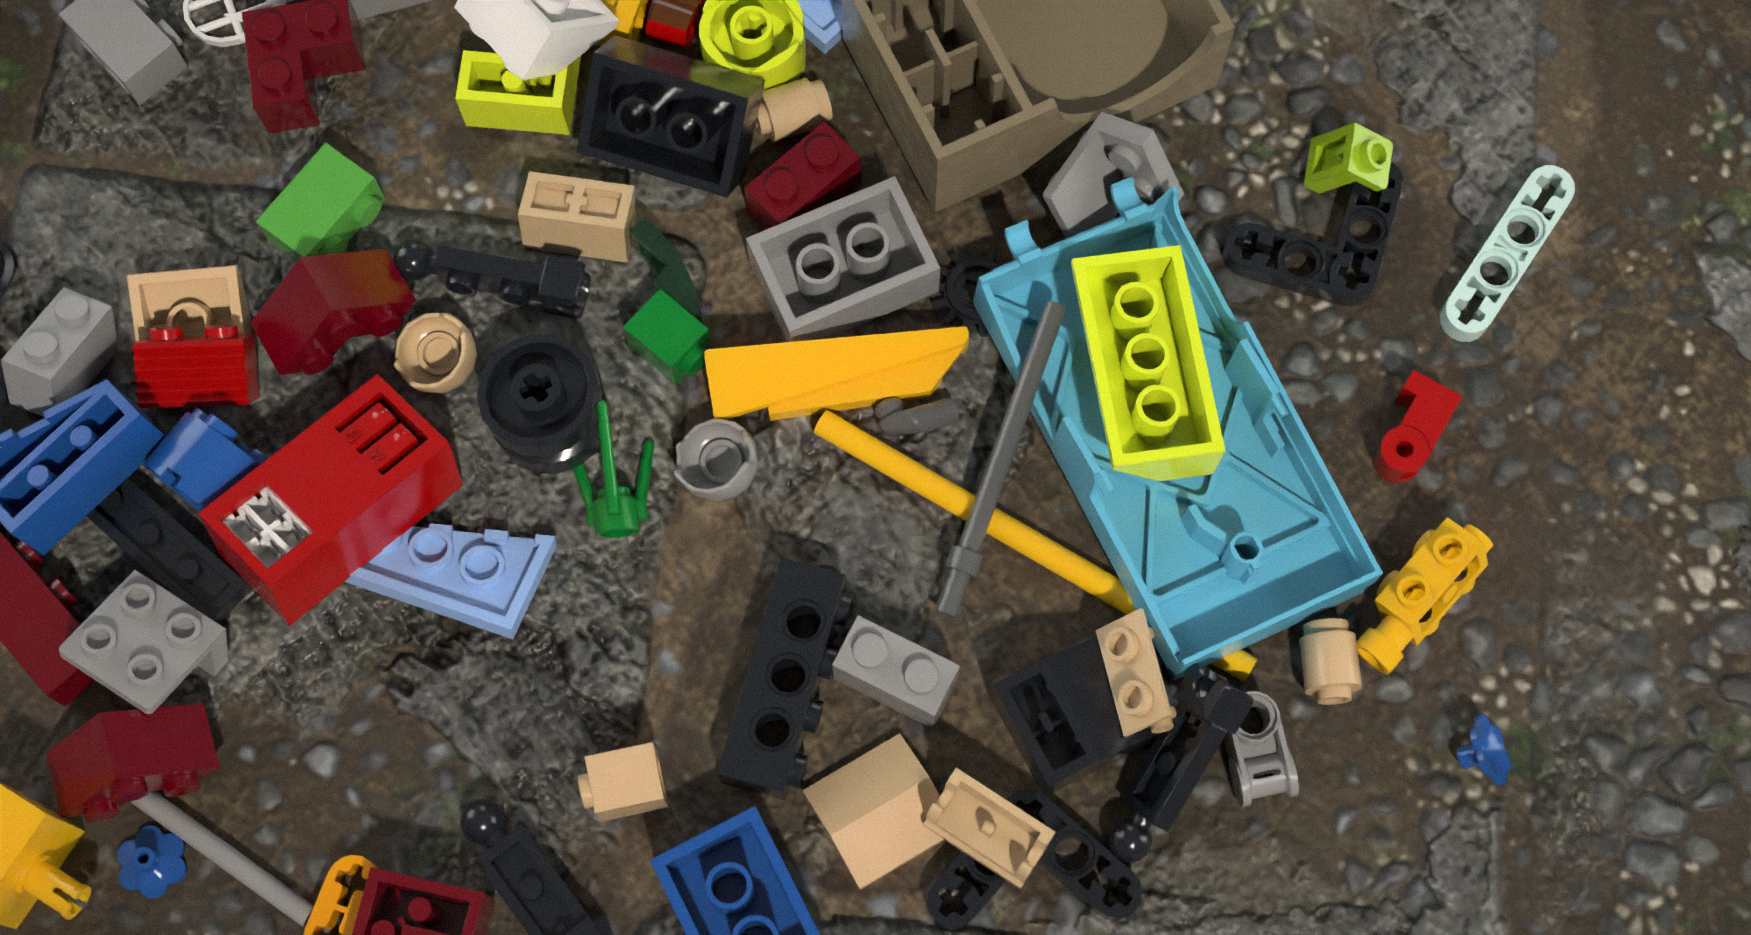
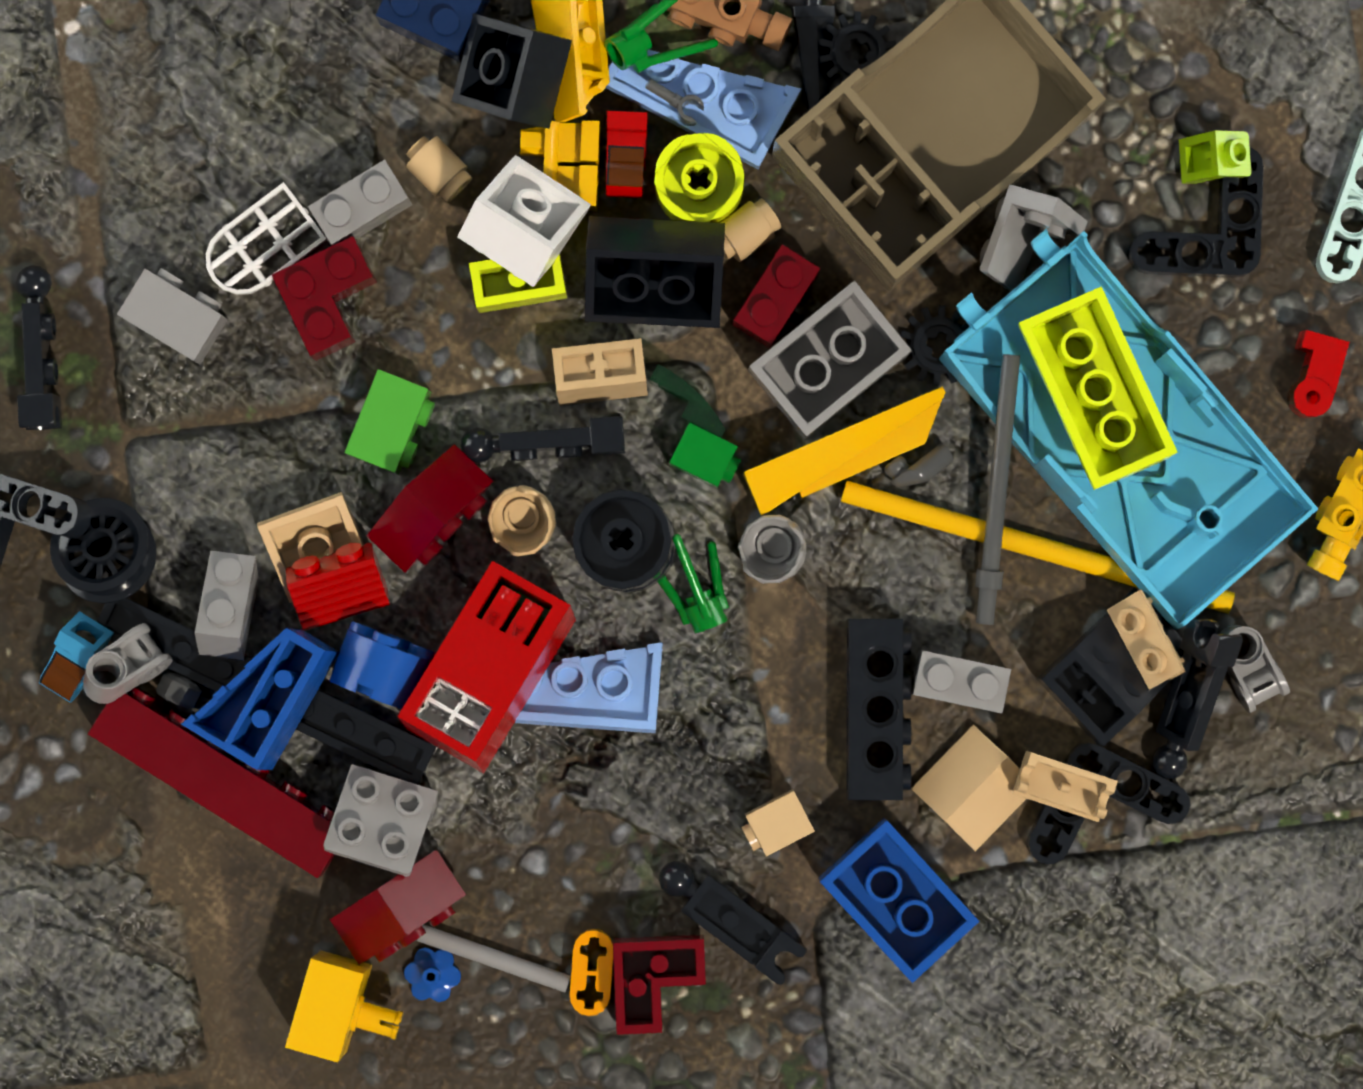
camera: 15 degrees left, 15 degrees up
tan brick [1299,618,1362,705] -> none

